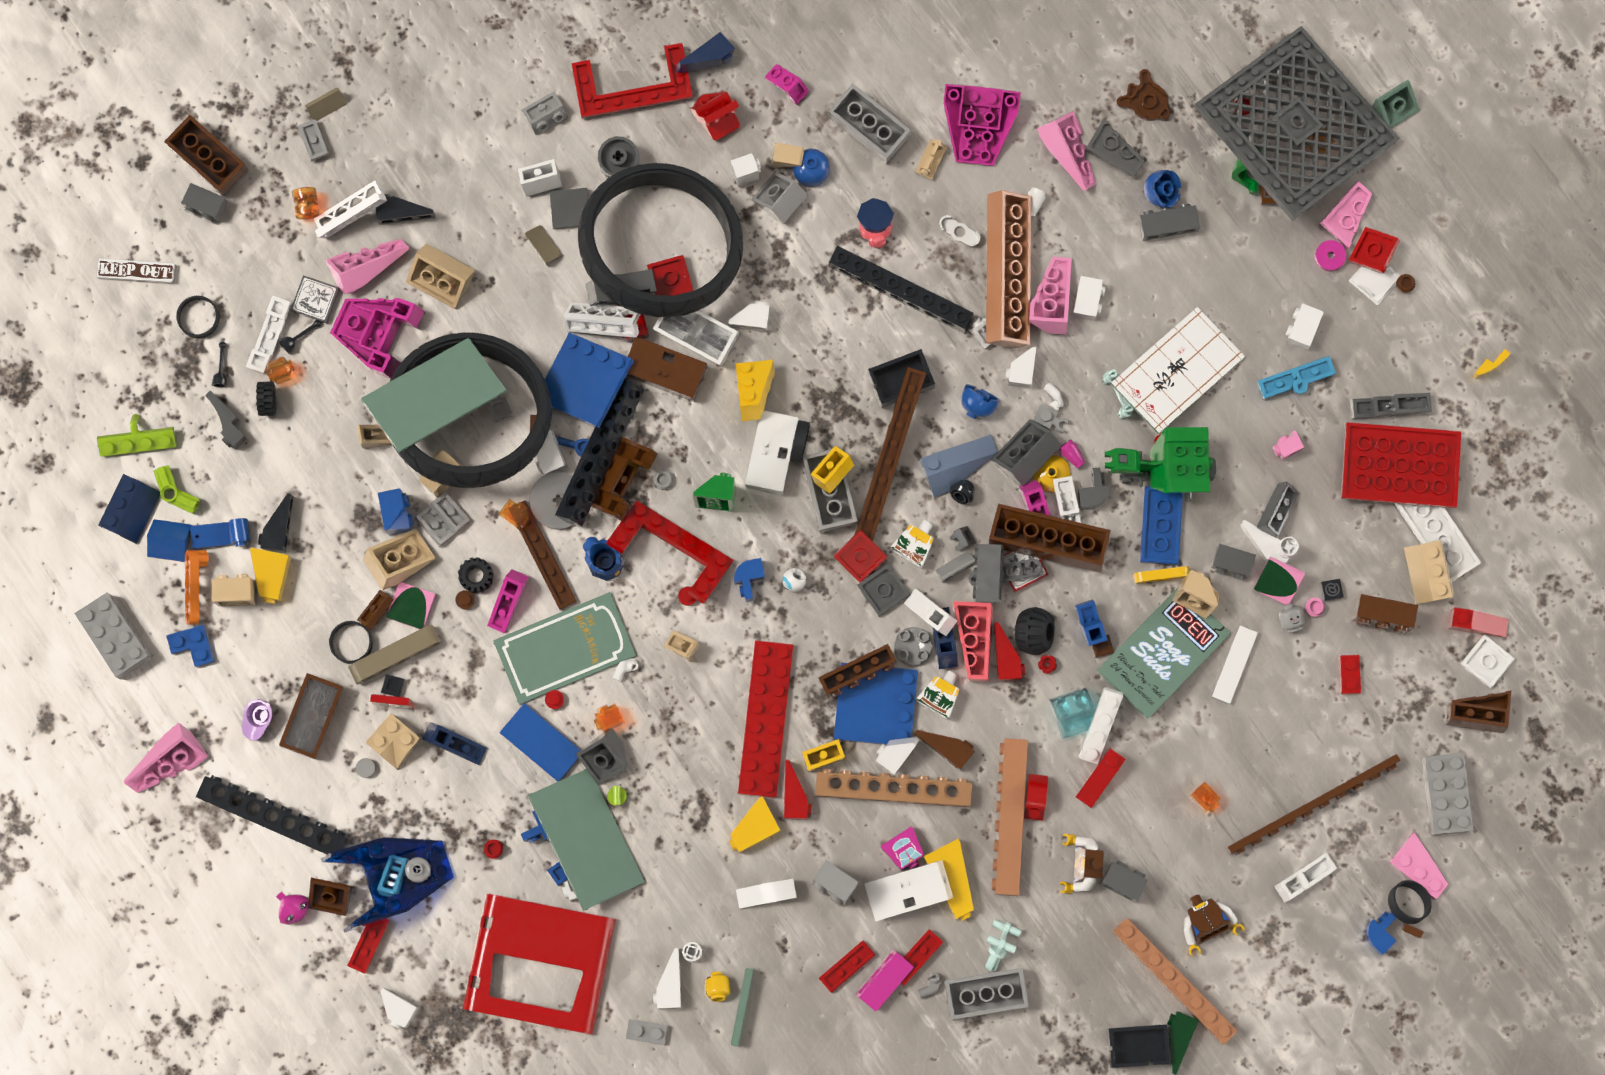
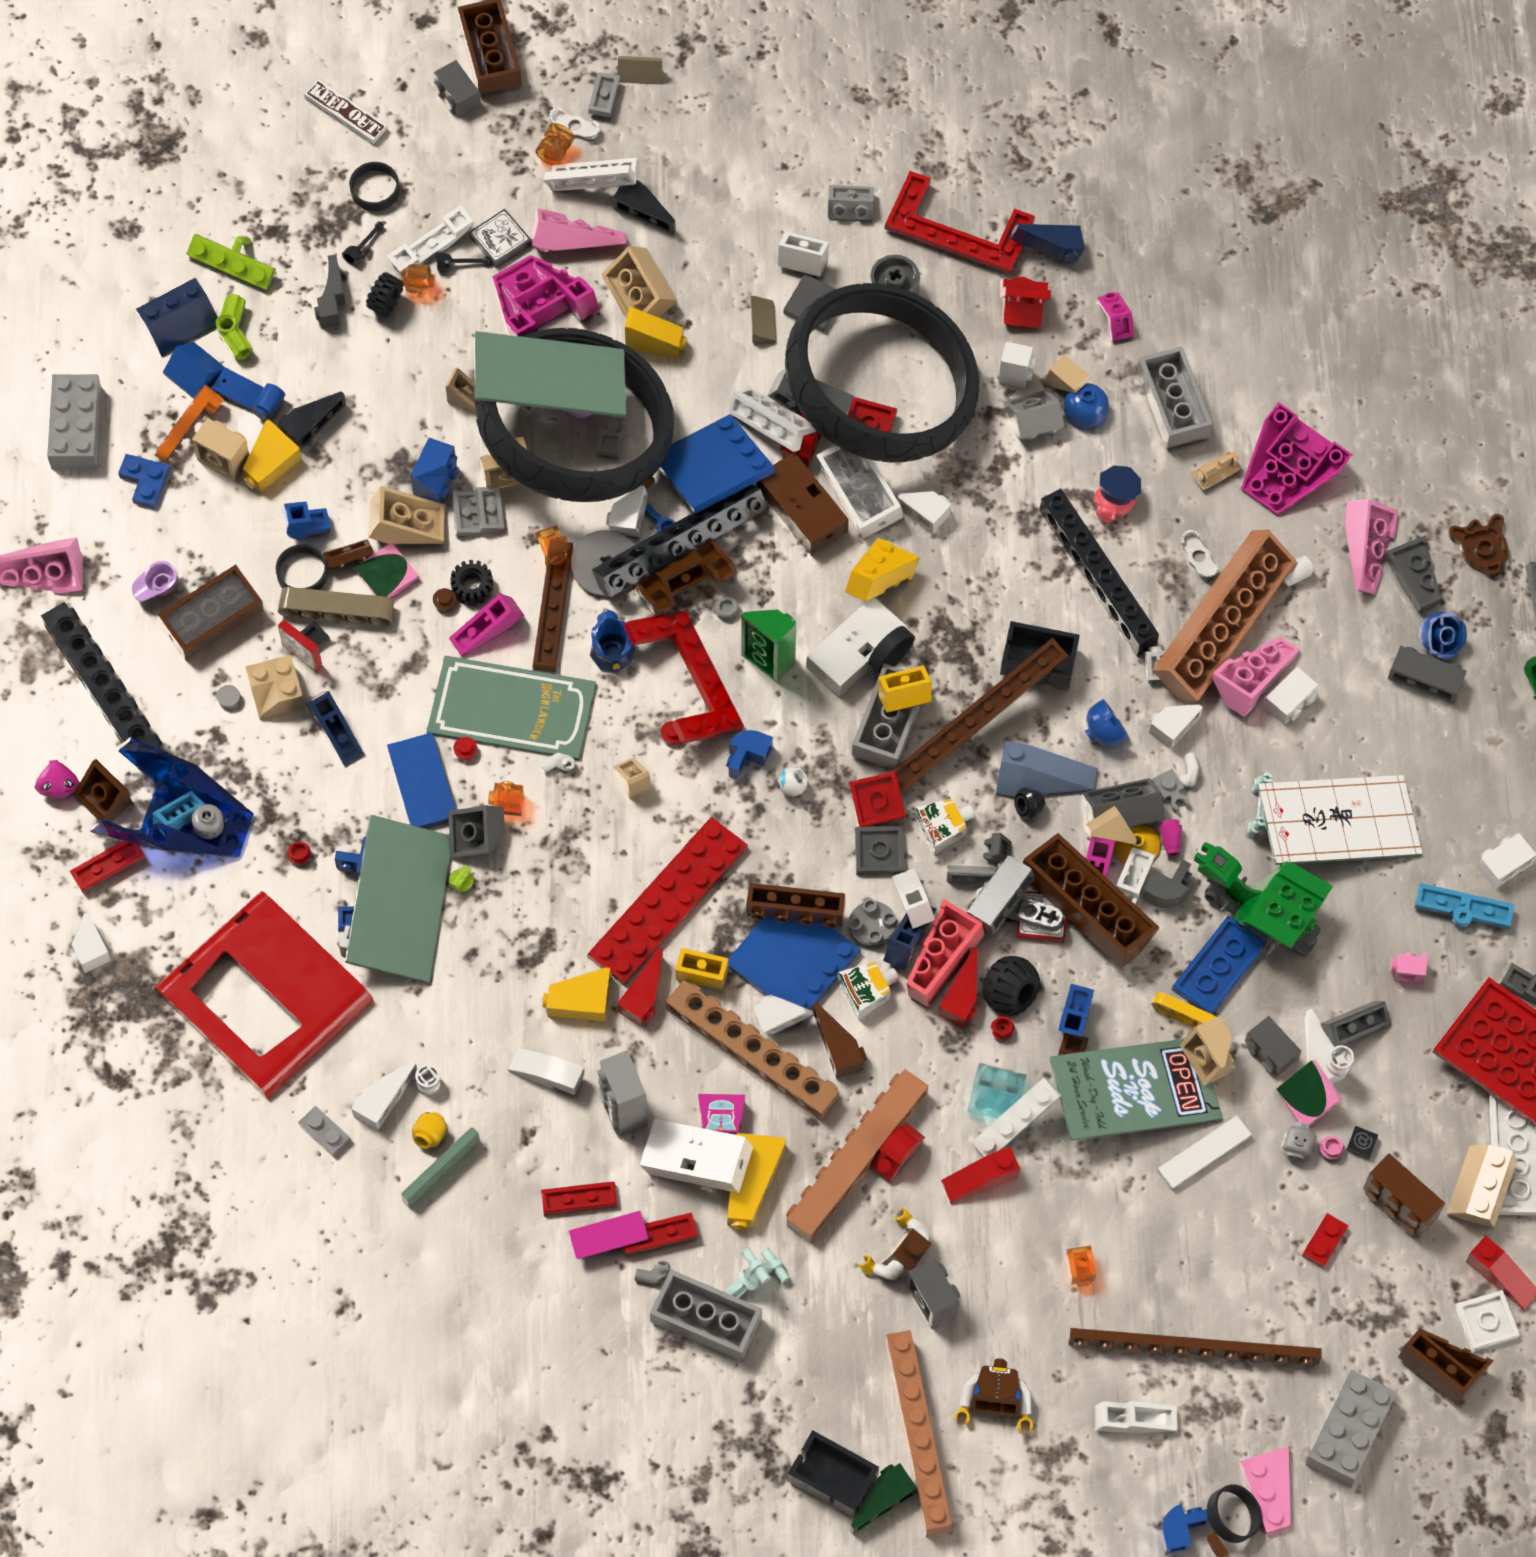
camera: 30 degrees right, 15 degrees down
none -> blue brick [282,501,331,540]
none -> white piece [549,108,600,140]
none -> yellow slope [625,307,687,358]
none -> tan slope [1085,806,1137,844]

